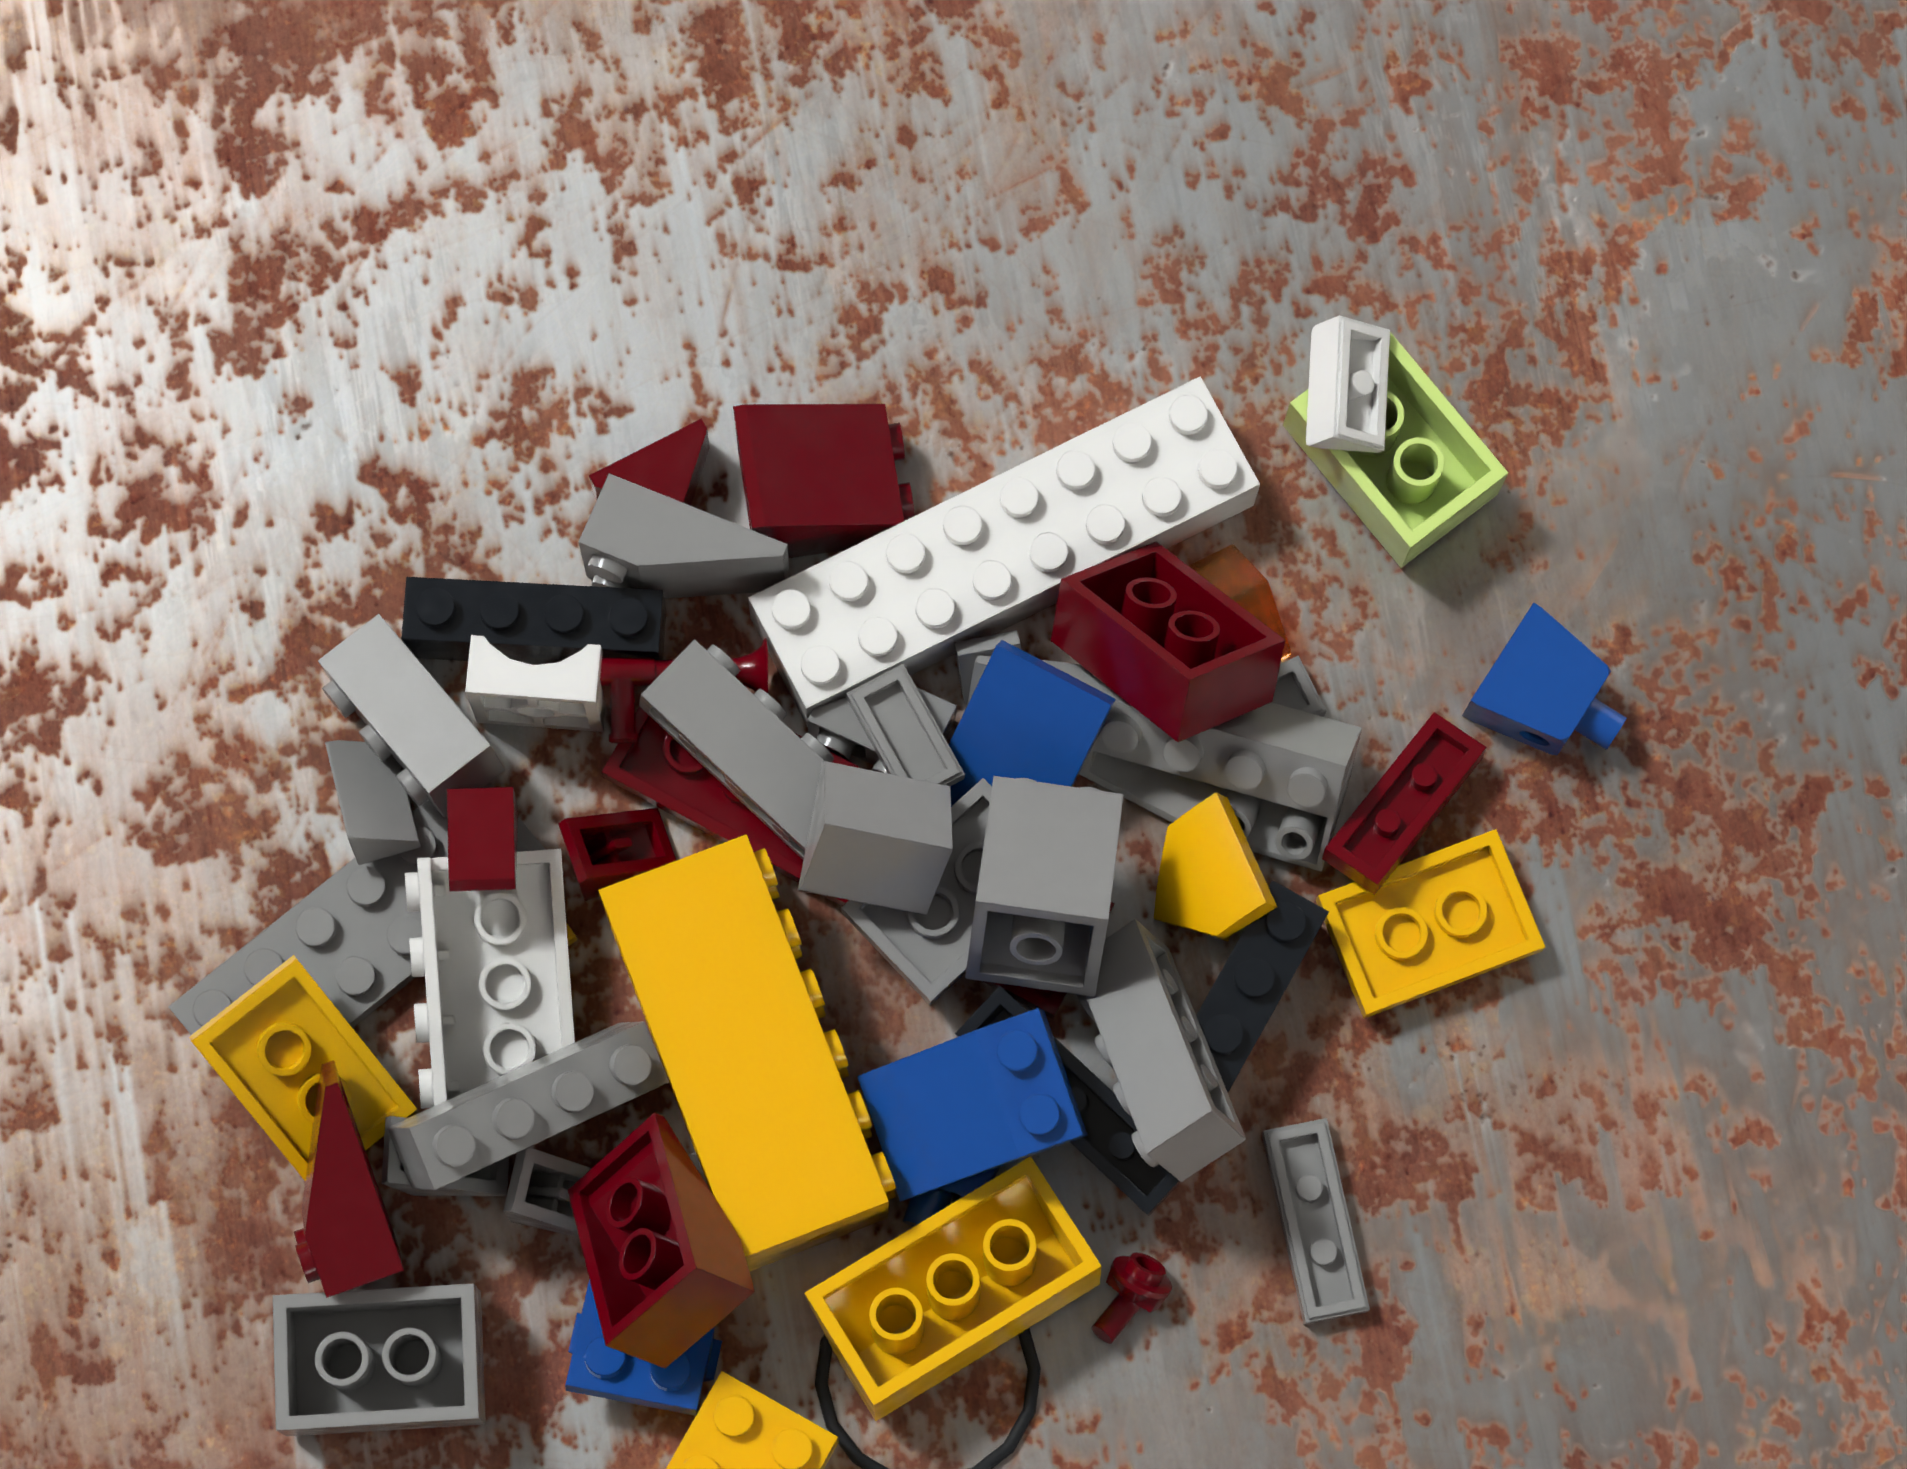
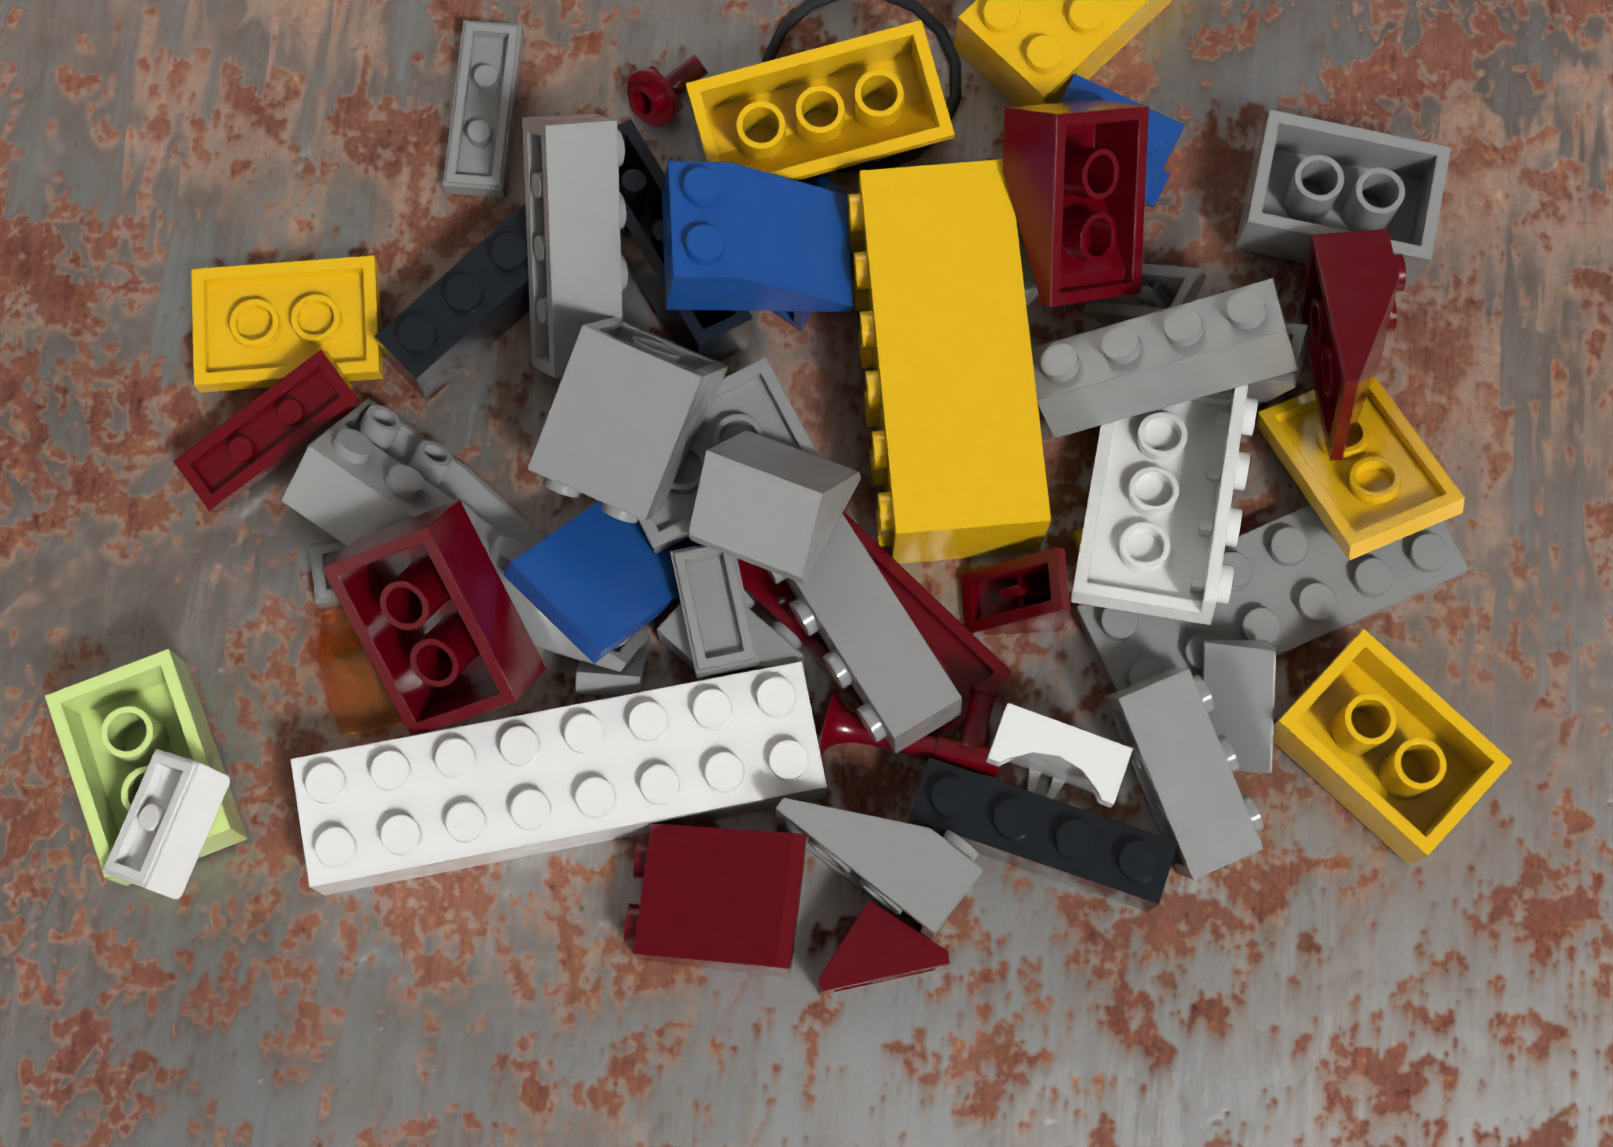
camera: 160 degrees left, 0 degrees up
dark red slope [447,787,518,892] -> none
yellow slope [1154,792,1277,942] -> none
blue torso [1462,603,1627,755] -> none
none -> yellow brick [1273,629,1513,865]

